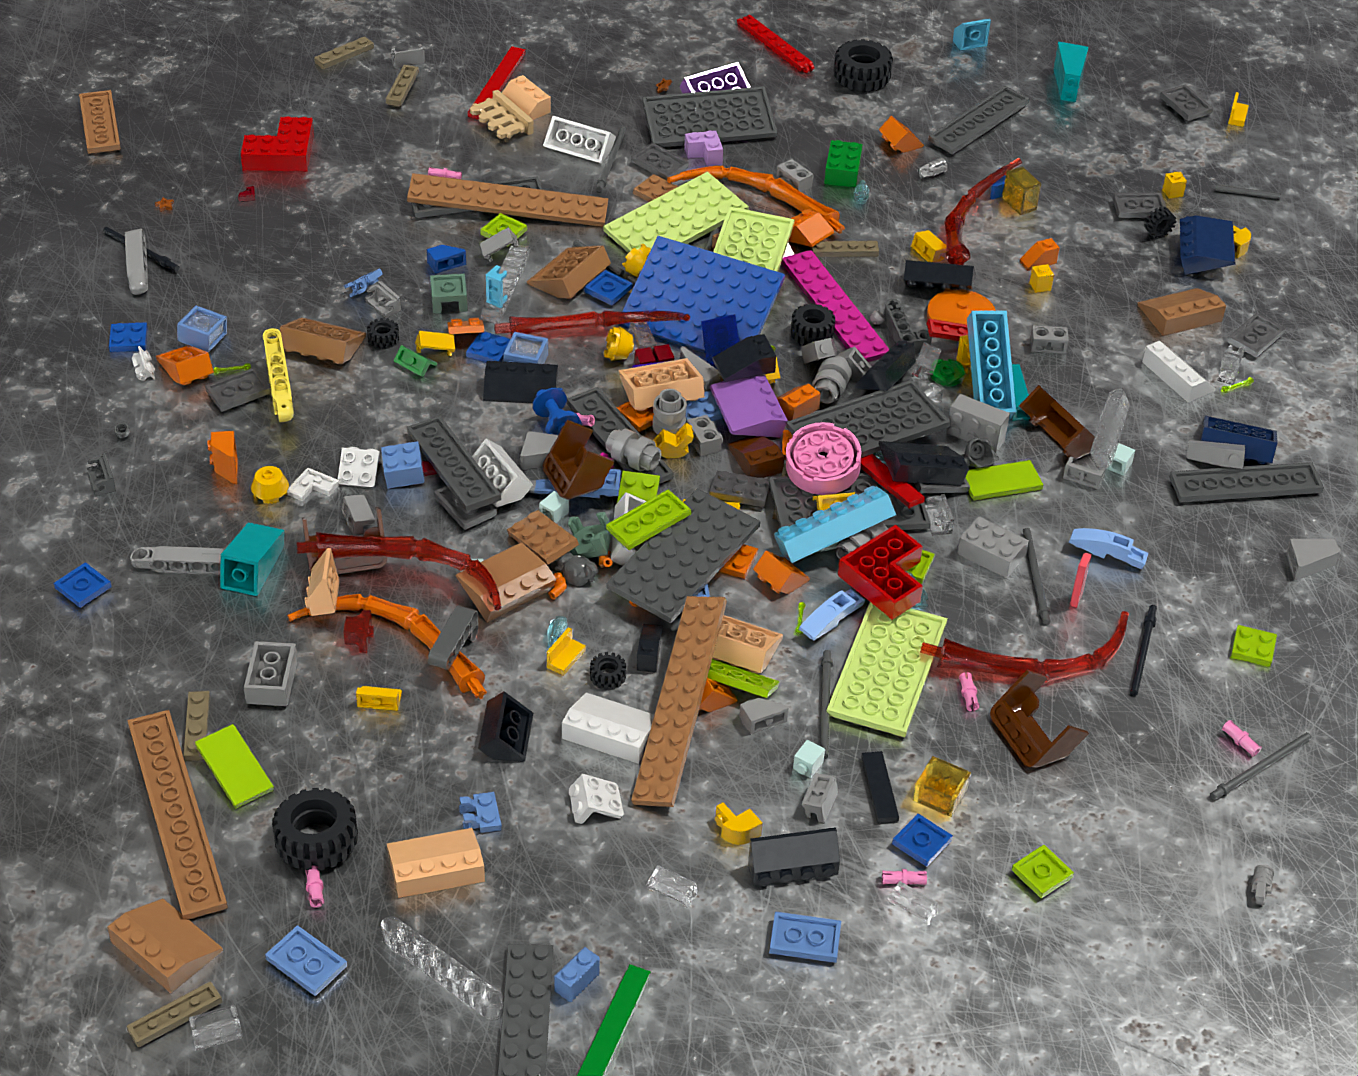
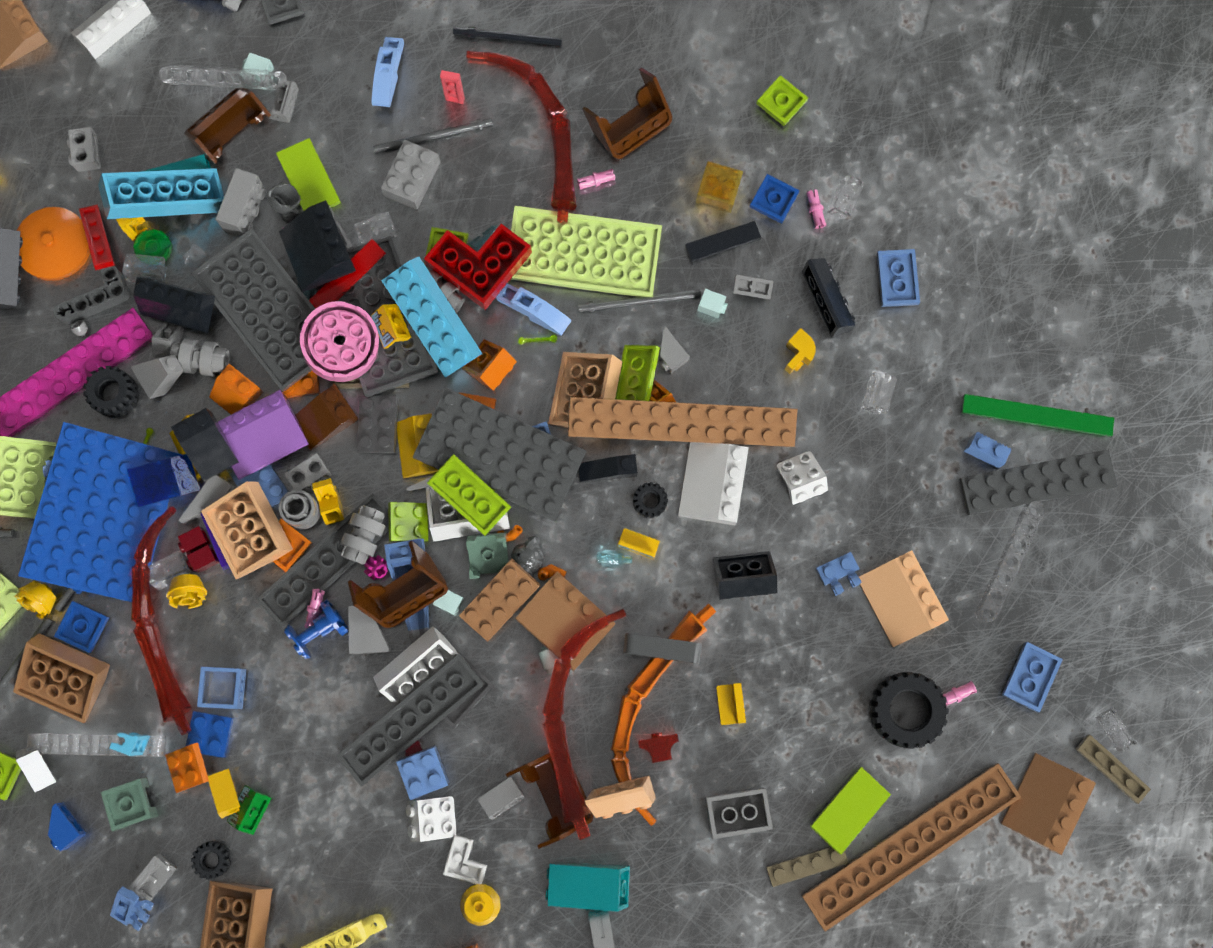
camera: 105 degrees left, 35 degrees up
black slope [483,361,558,403] -> none

